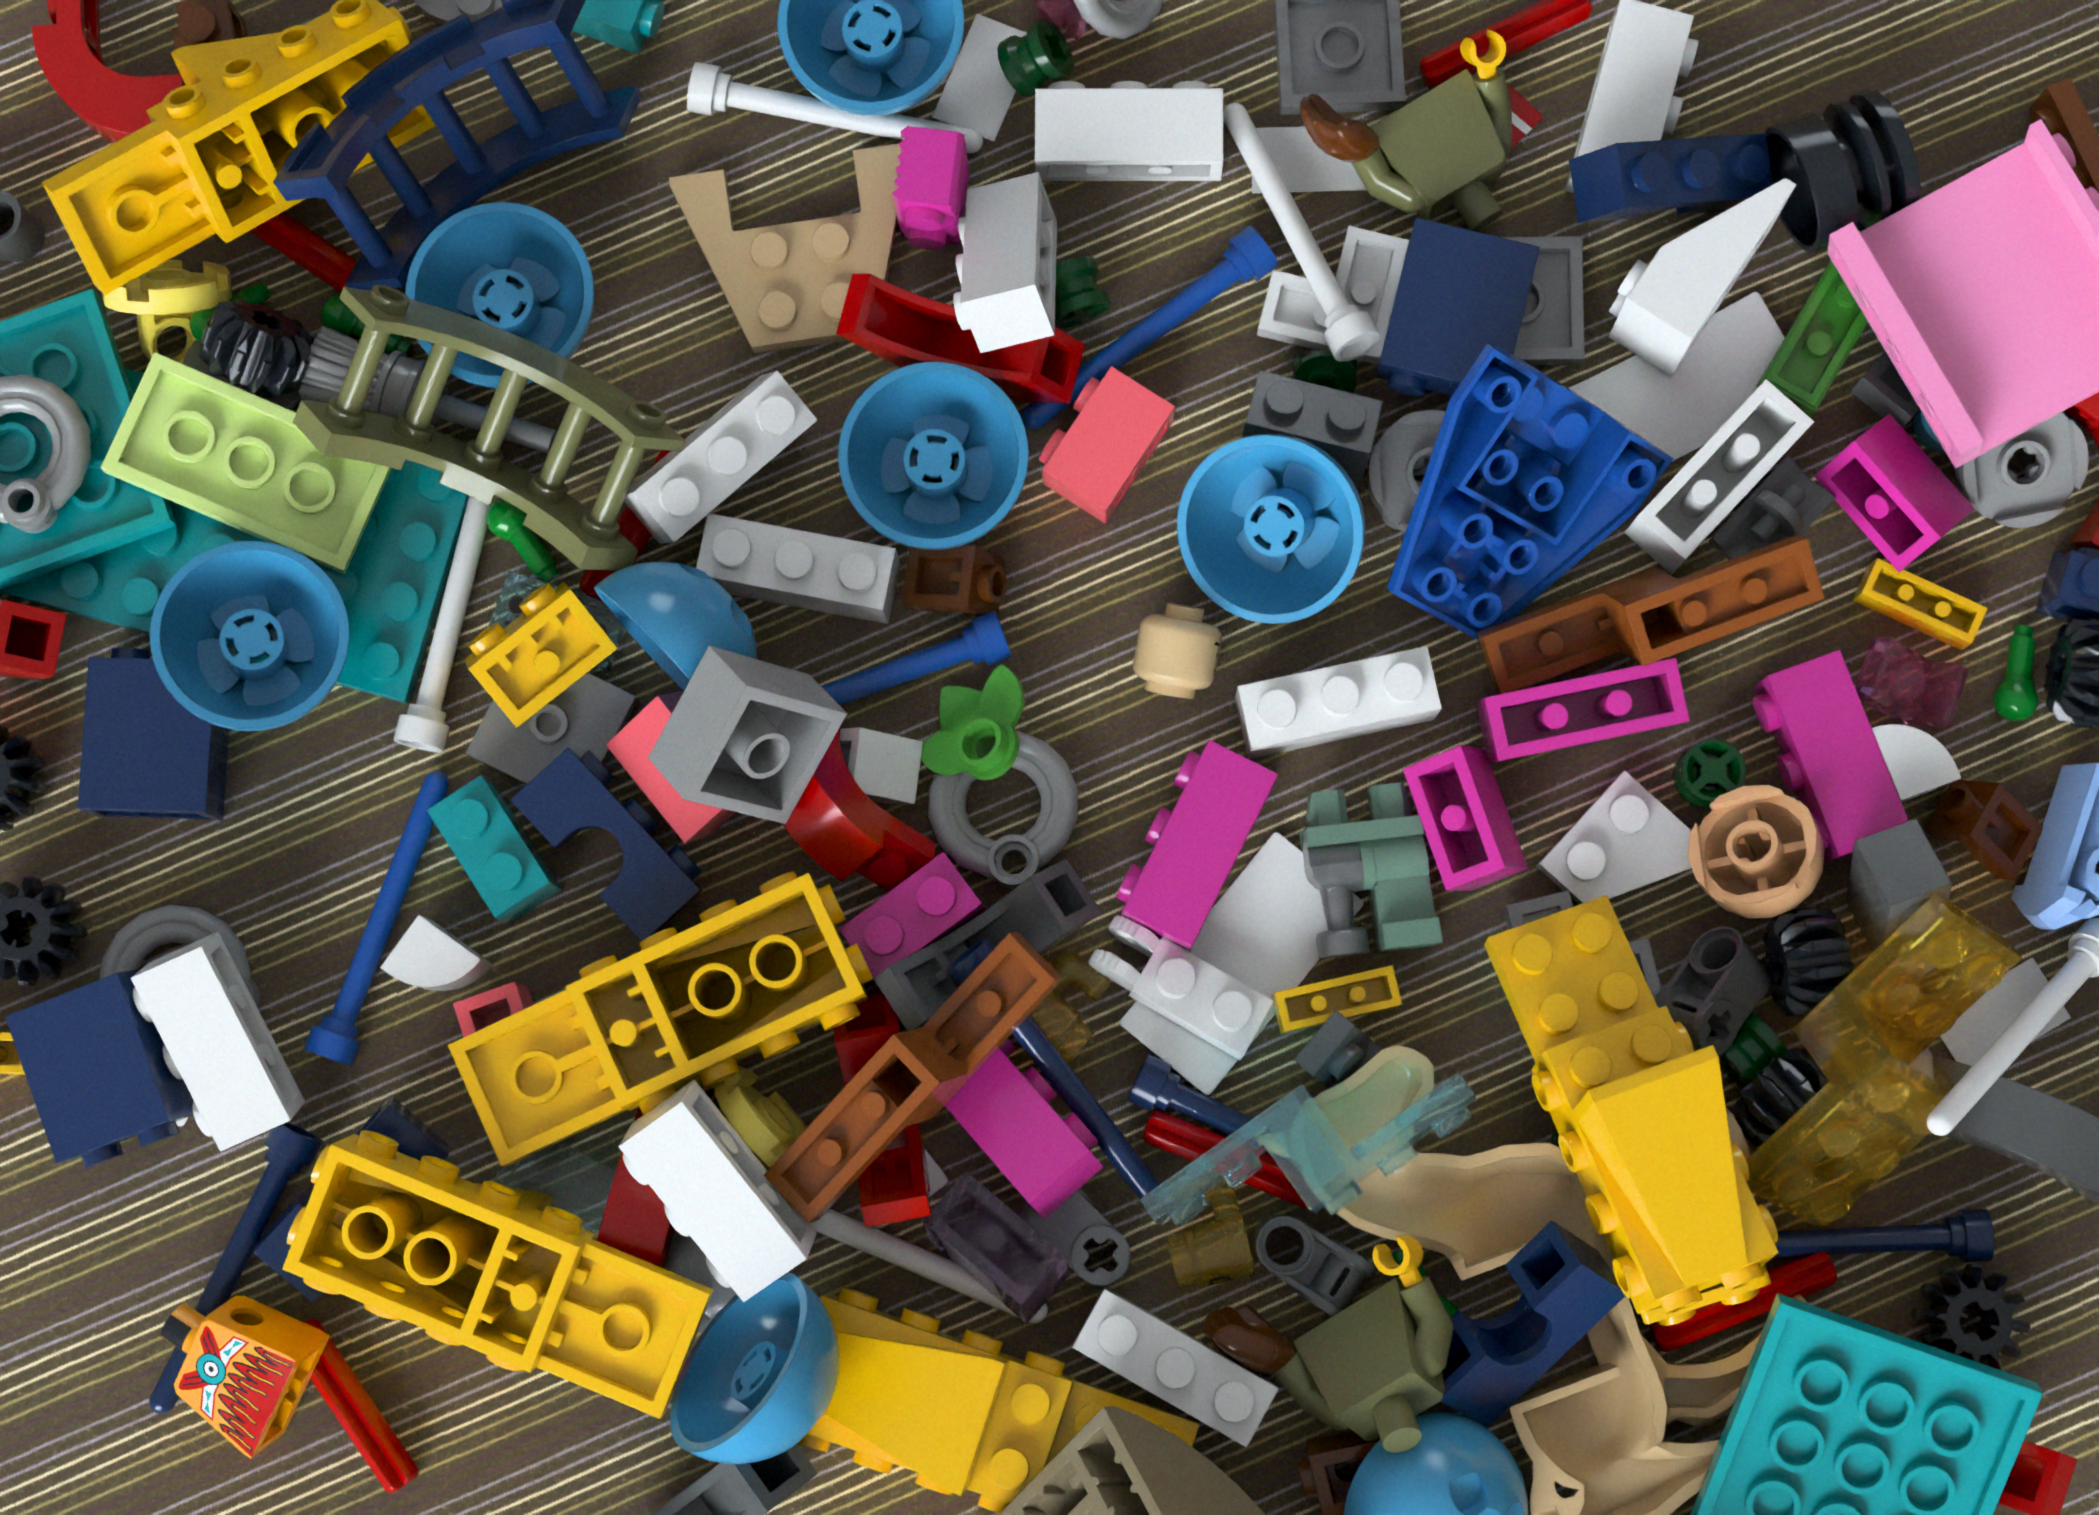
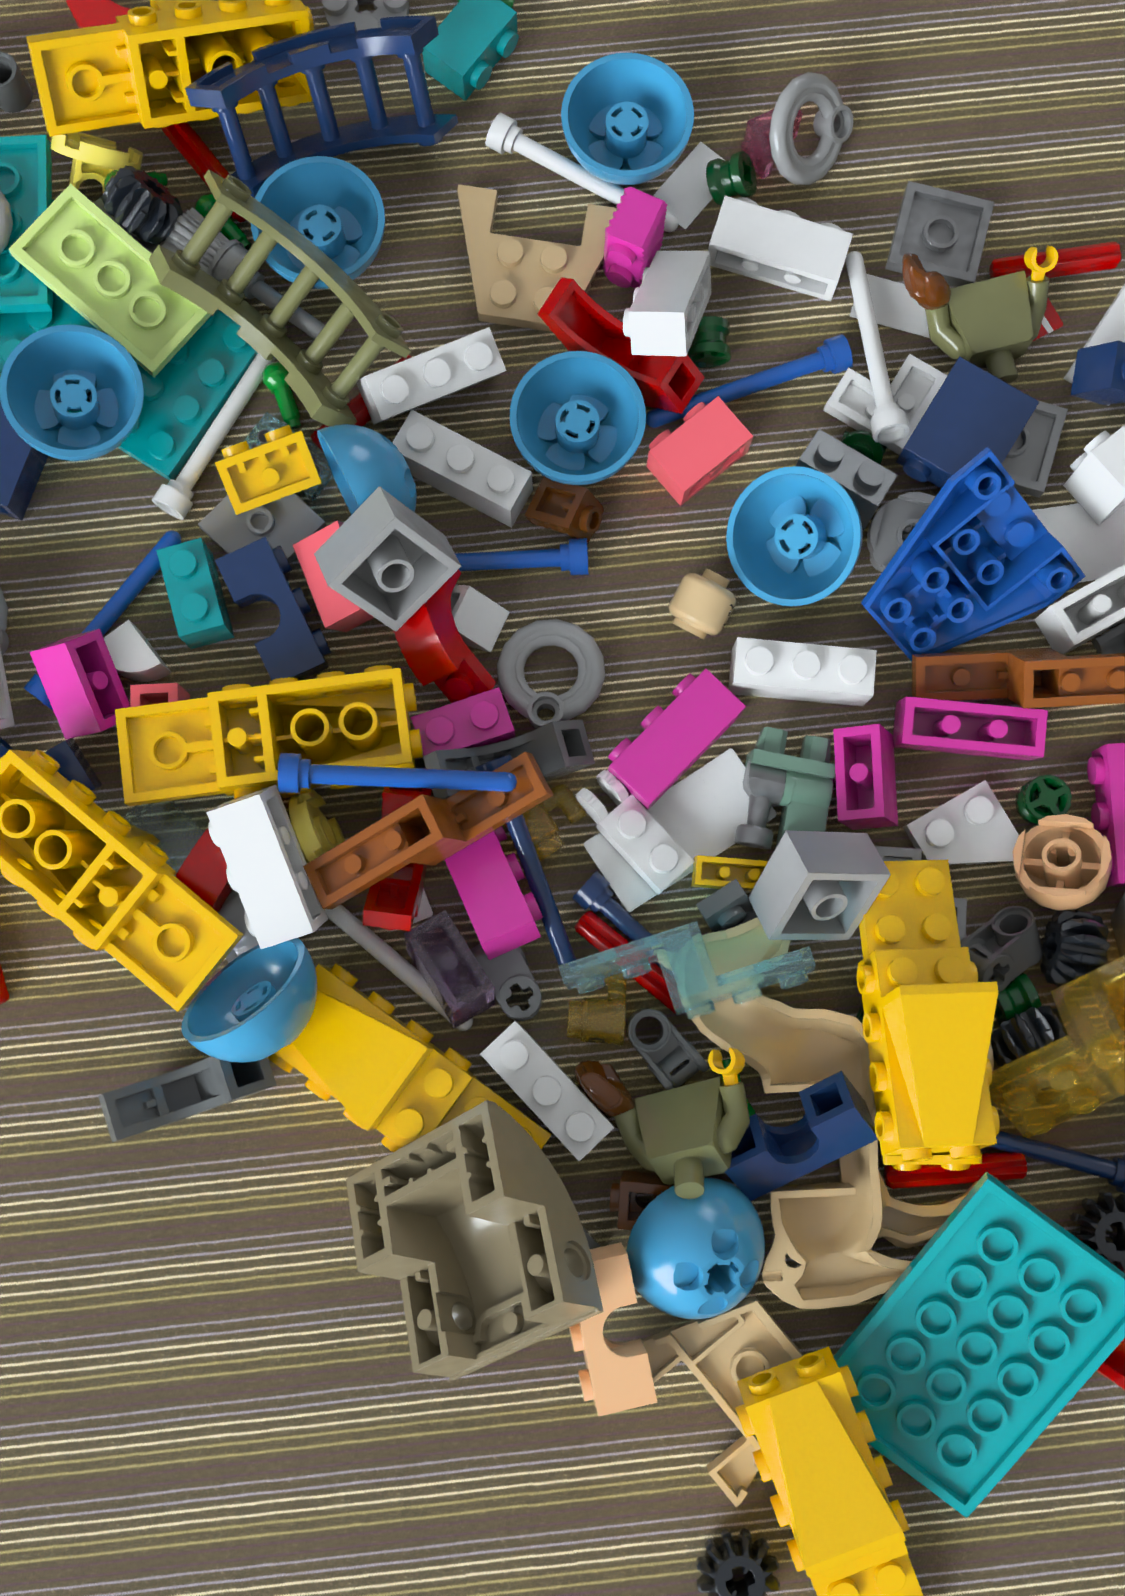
camera: 10 degrees right, 0 degrees up
bright green plate [921,664,1025,781] -> none
none -> dark pink brick [29,629,130,739]
none -> blue piece [278,753,517,793]
none -> light grey brick [748,830,891,940]

